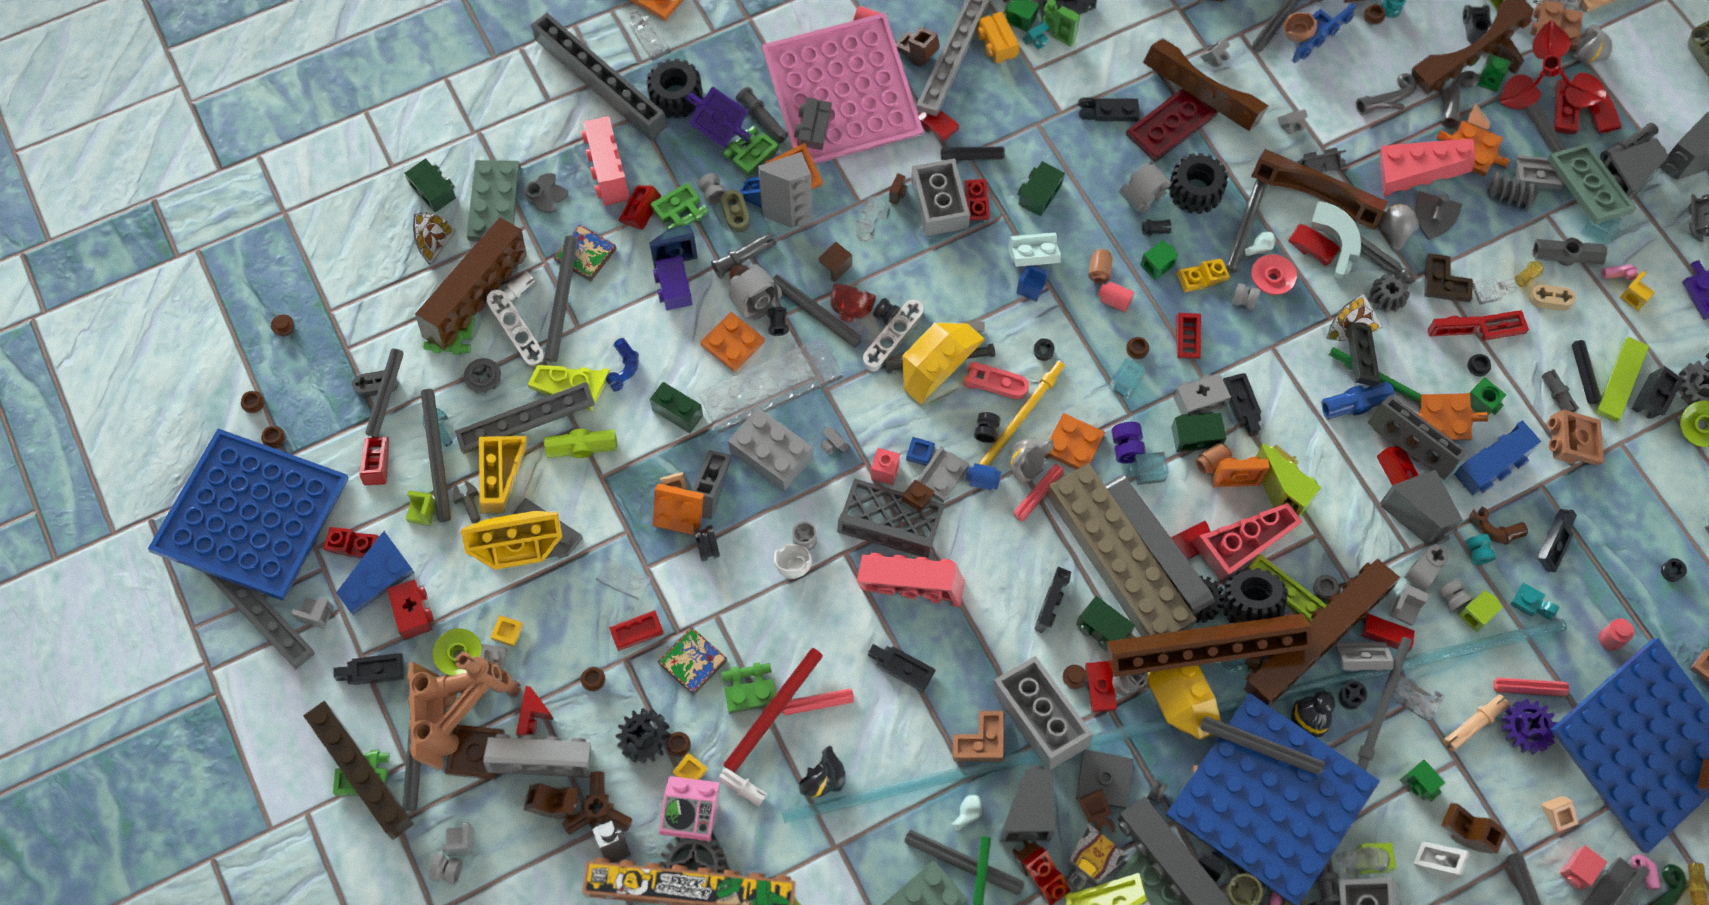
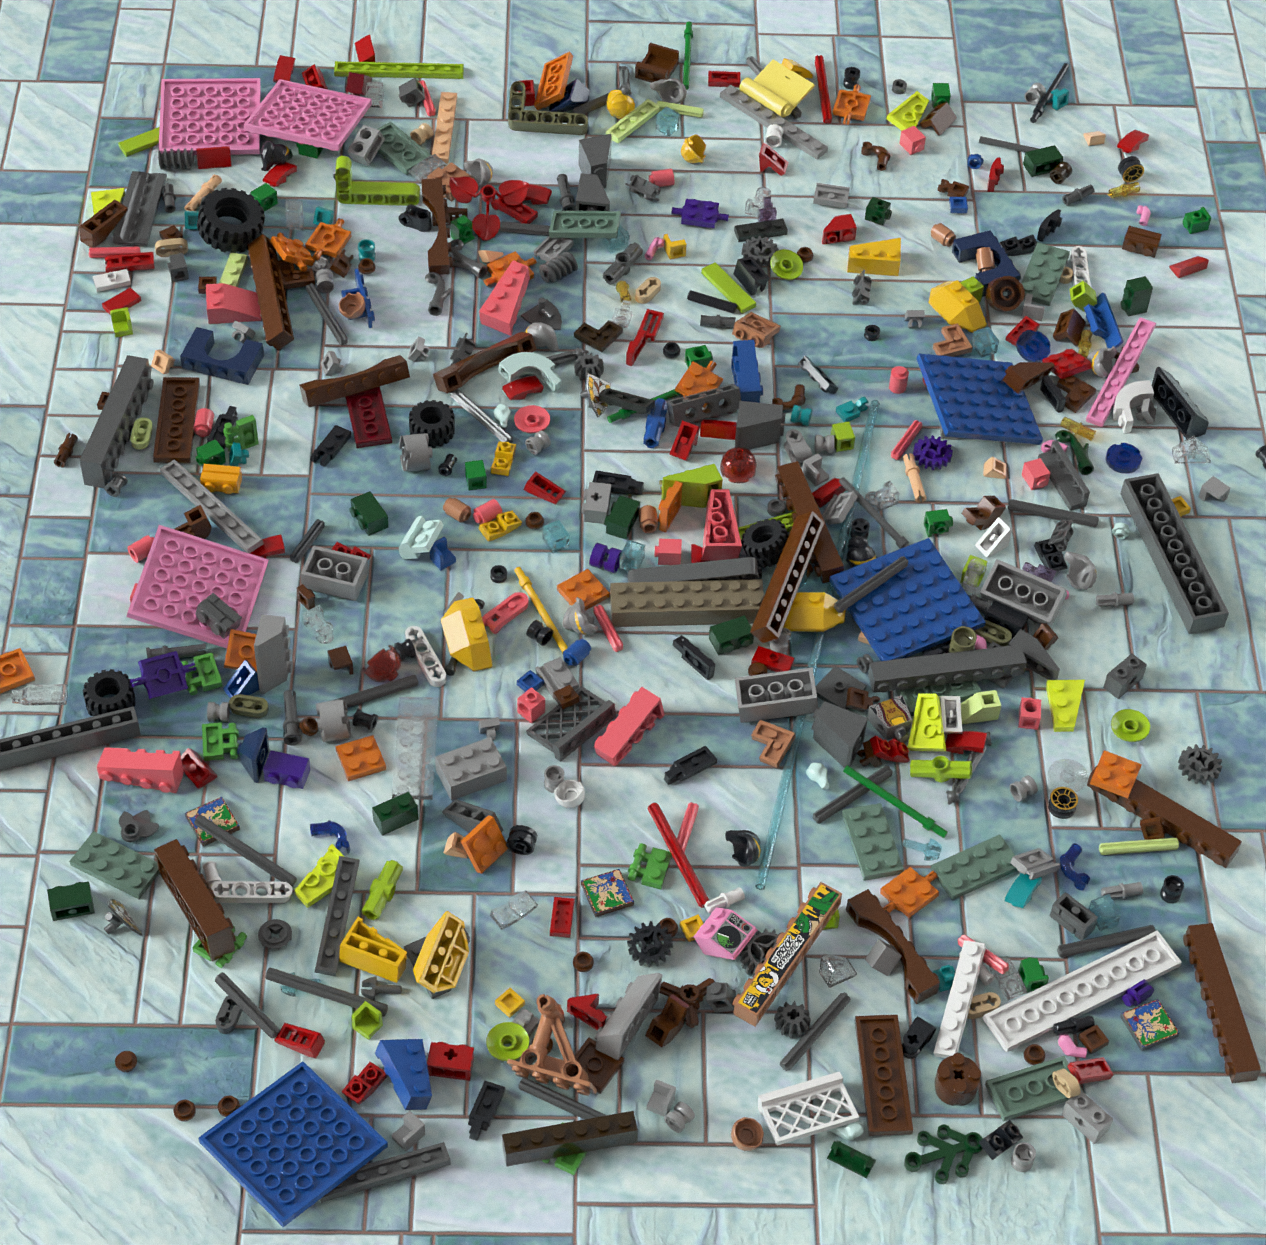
camera: 65 degrees left, 15 degrees down
none -> yellow slope [479,510,522,542]
none -> coral brick [655,538,682,565]
none -> red slope [669,420,699,461]
none -> clear red cylinder [720,447,757,483]

